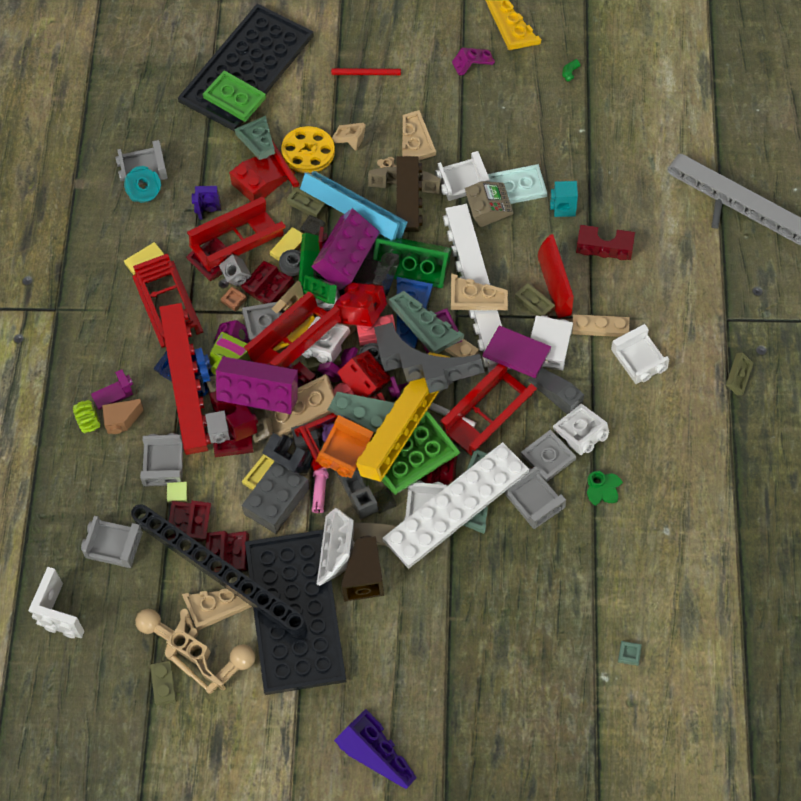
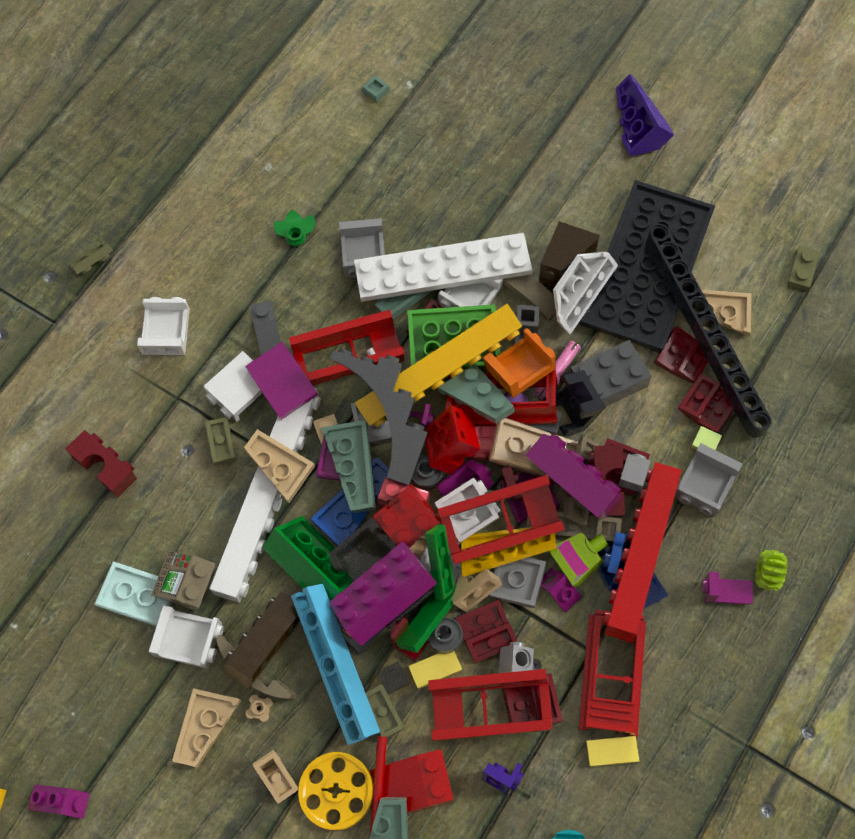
camera: 150 degrees left, 5 degrees up
light grey panel [81,516,143,568] -> none
medium nougat slope [102,399,144,434] -> none
tan piece [135,608,255,694] -> none
nougat tile [221,286,247,312] -> none
light yellow tile [242,454,274,491] -> none
light grey plate [521,429,576,482] -> none
red slope [537,234,574,319] -> none
teal brick [550,181,578,217] -> none
white plate [553,404,610,455] -> none
tan plate [572,314,630,337] -> none

